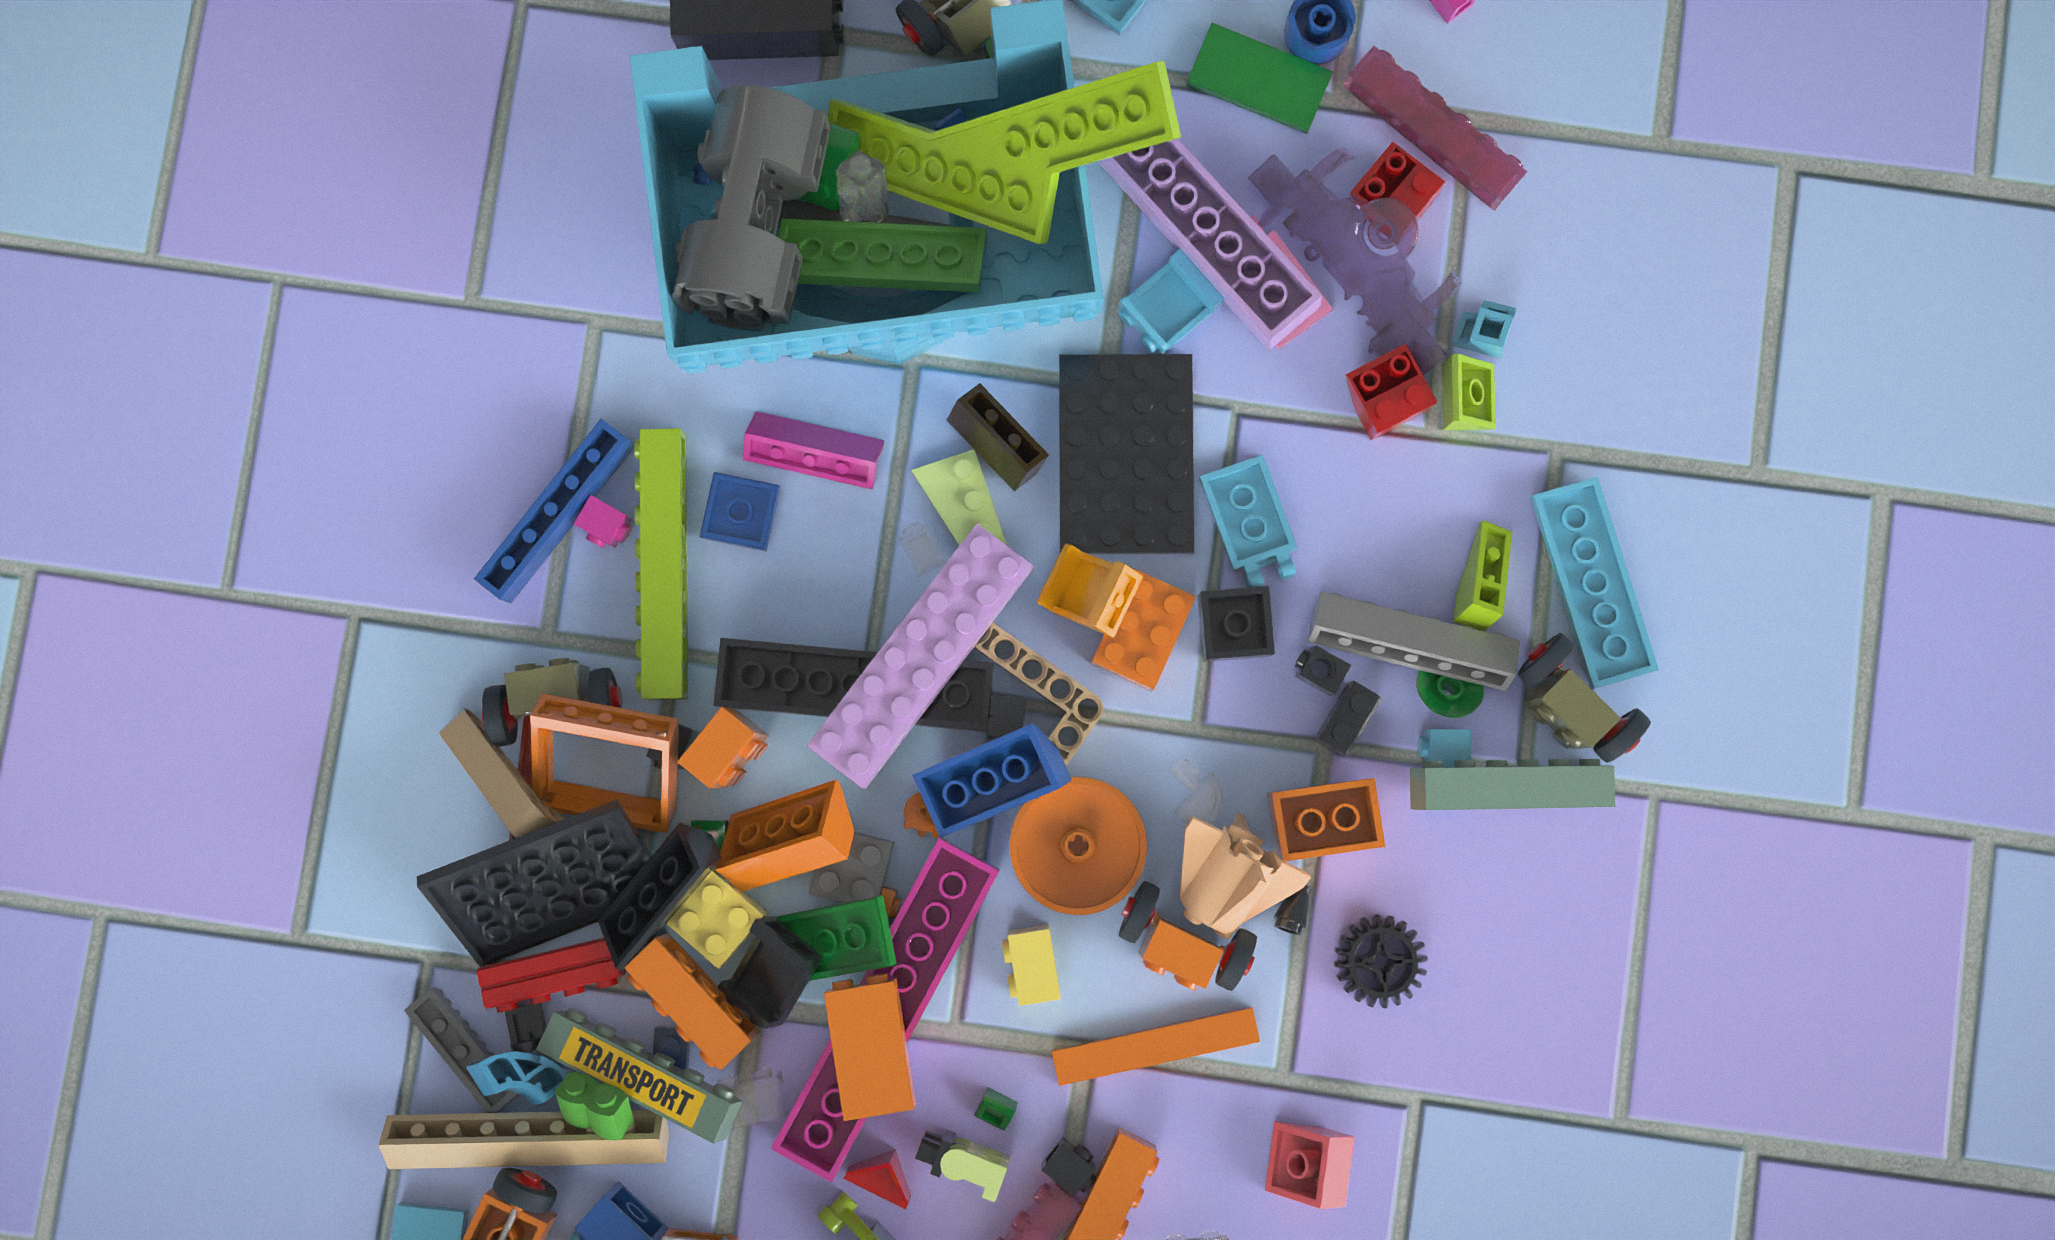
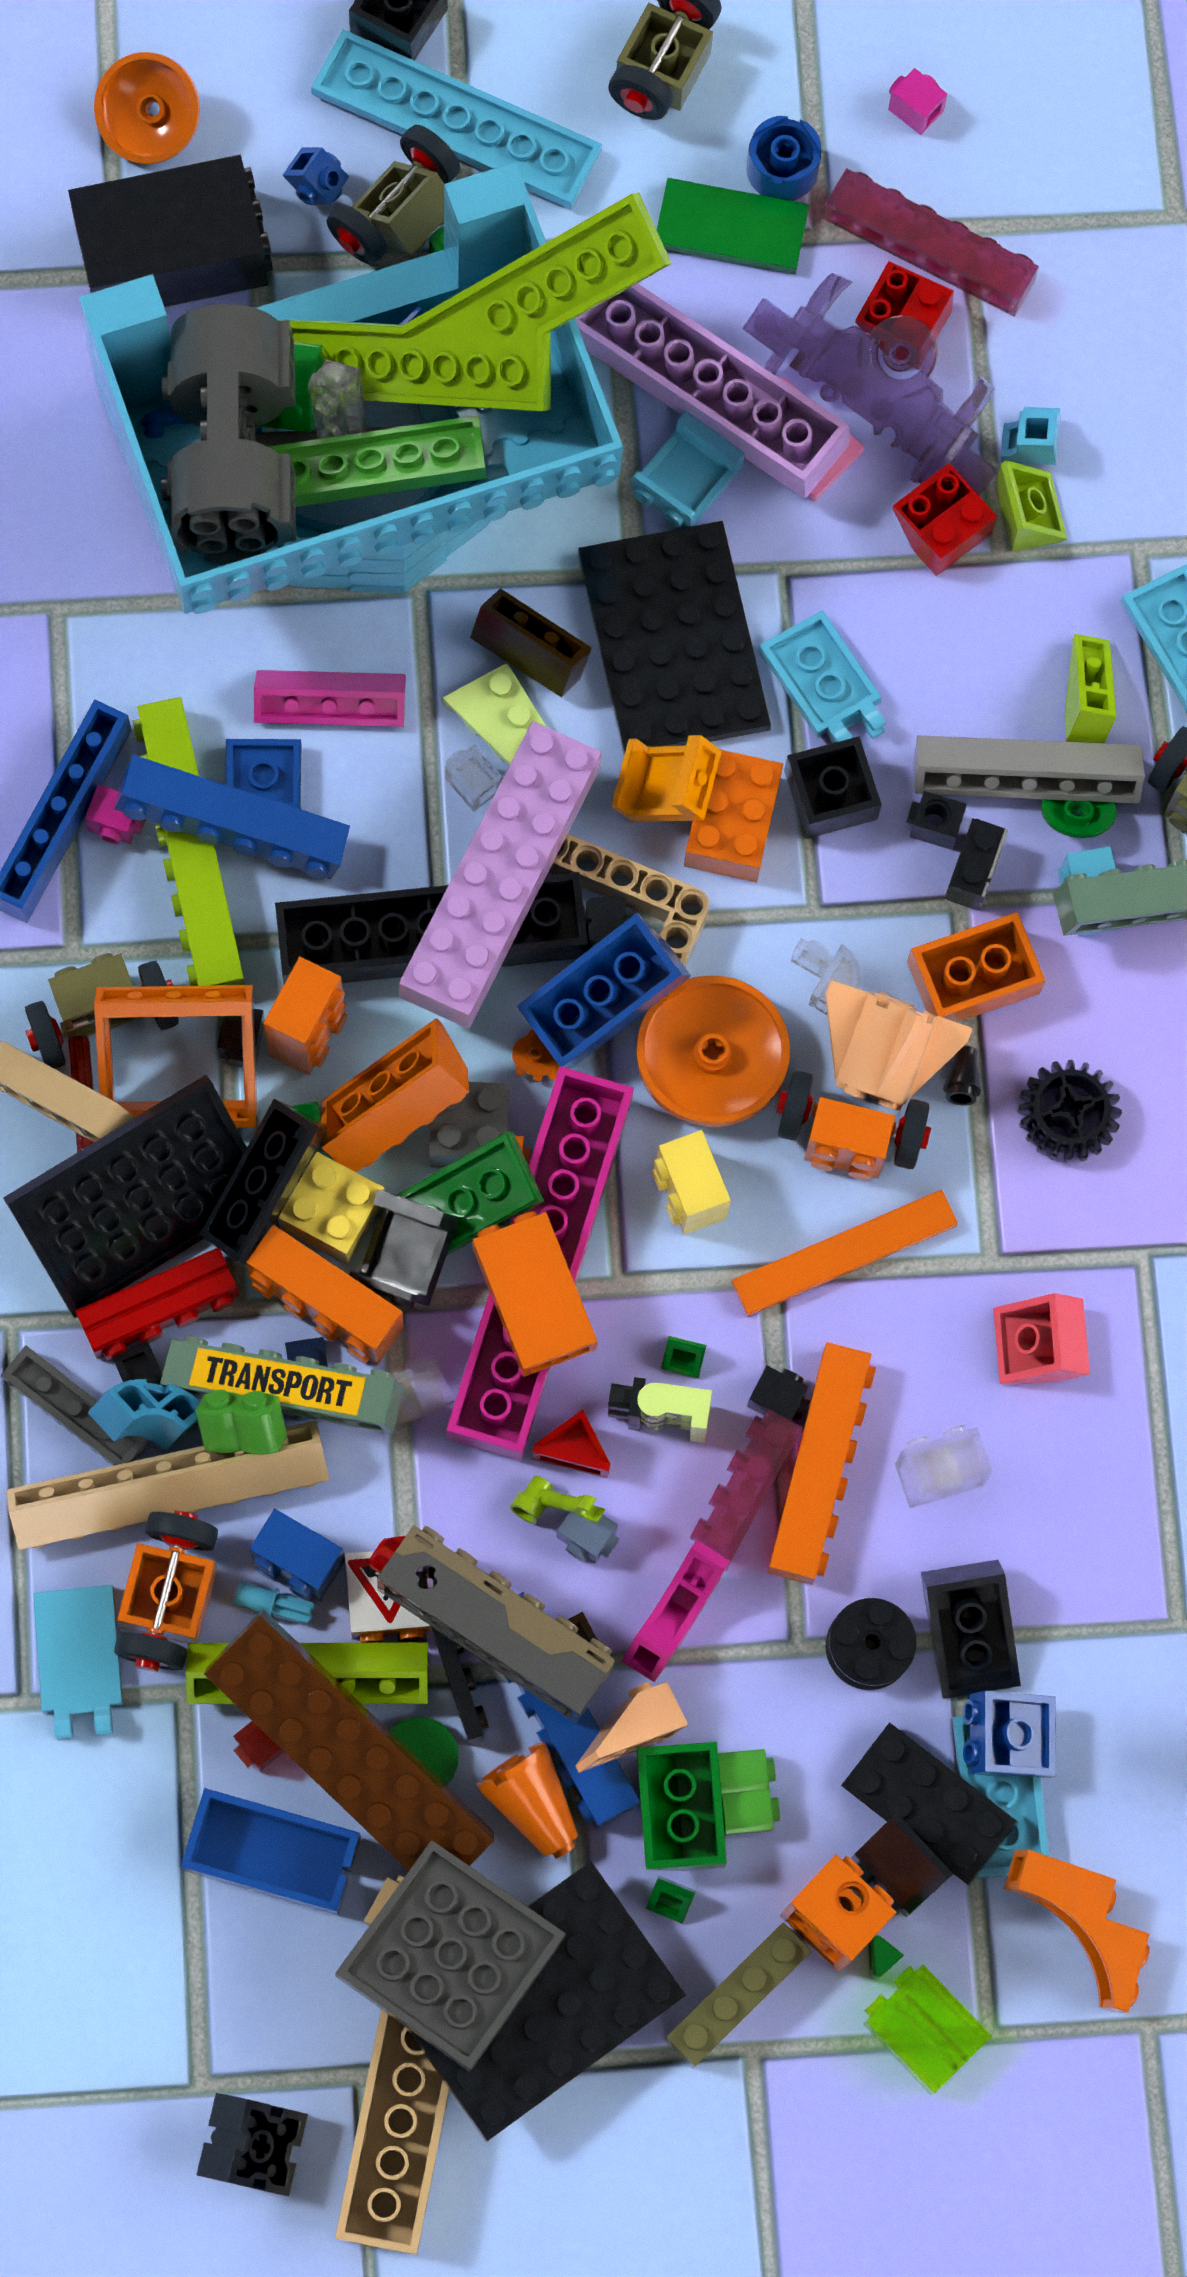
camera: 20 degrees left, 10 degrees down
none -> blue brick [114,755,350,879]

